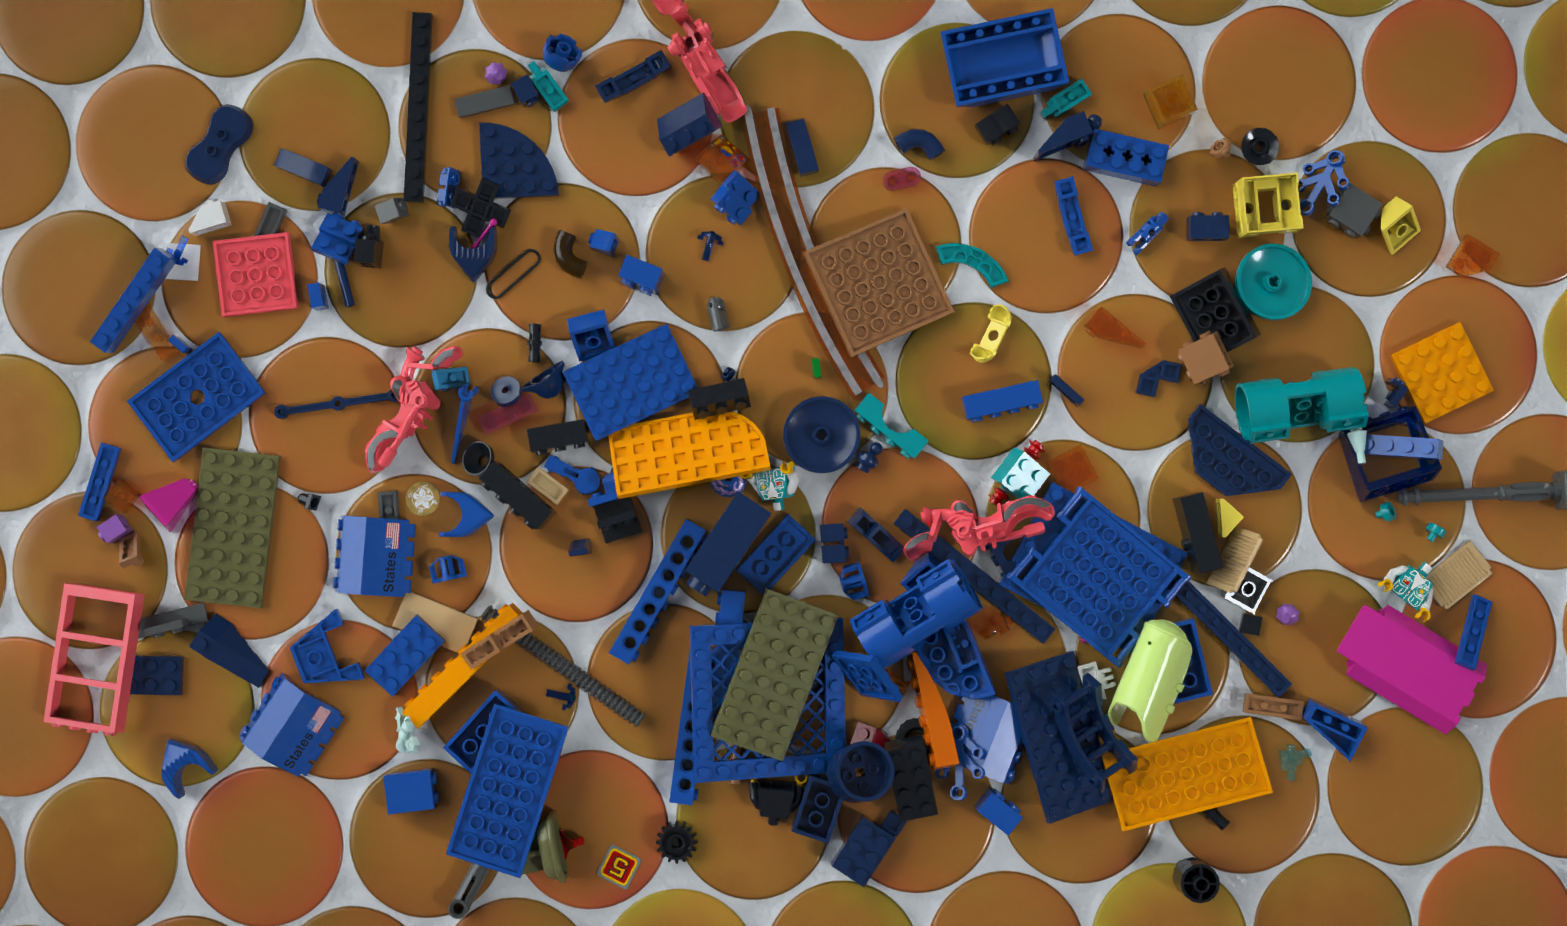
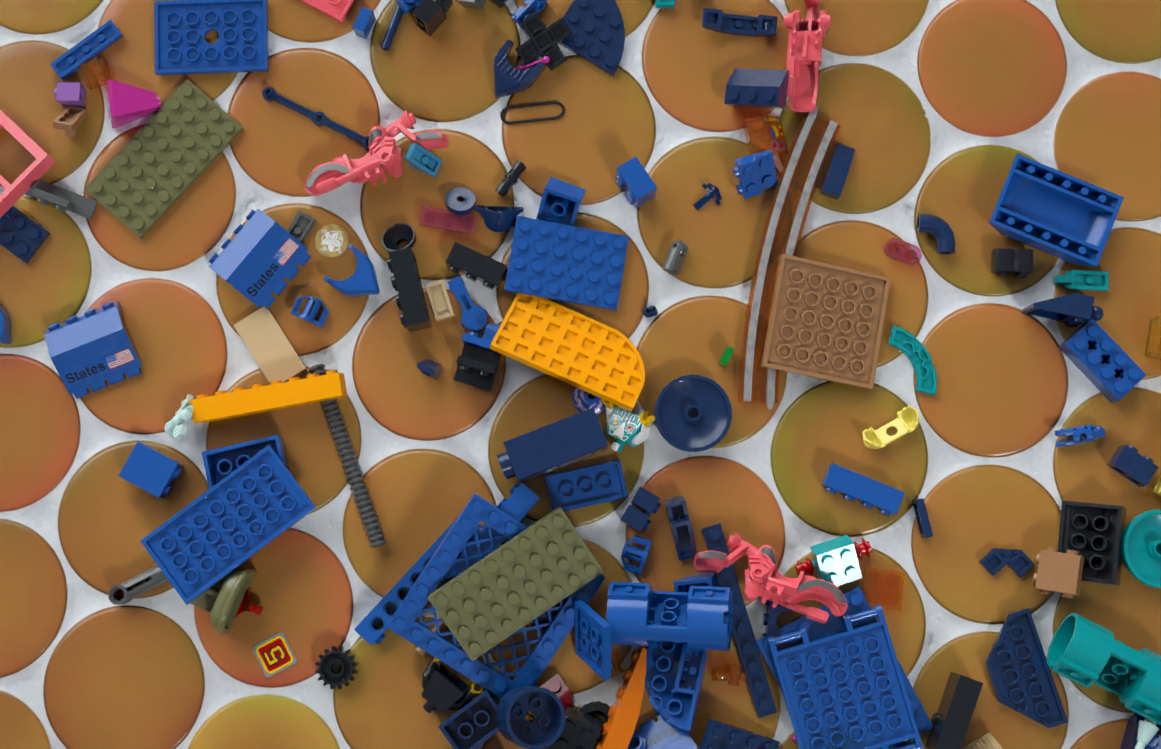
camera: 30 degrees right, 5 degrees down
dark blue wedge [189,613,270,688] -> none
blue wing [289,609,365,683] -> none
black piece [297,493,321,511] -> none
blue plate [365,614,445,697] -> none
blue flag [451,383,479,464] -> none
medium nougat slope [461,610,539,670] -> none
clear blue piece [546,684,576,711] -> none
dark brown cylinder [553,230,587,279] -> none
blue slope [588,229,619,258] -> none
blue brick [609,519,708,664] -> none
black brick [688,378,751,420] -> none
teal arch [854,393,929,460] -> none
dark blue animal [856,442,883,473] -> none
blue slope [1054,176,1093,256] -> none
clear orange slope [1084,306,1146,348] -> none
light yellow slope [1216,499,1244,537] -> none

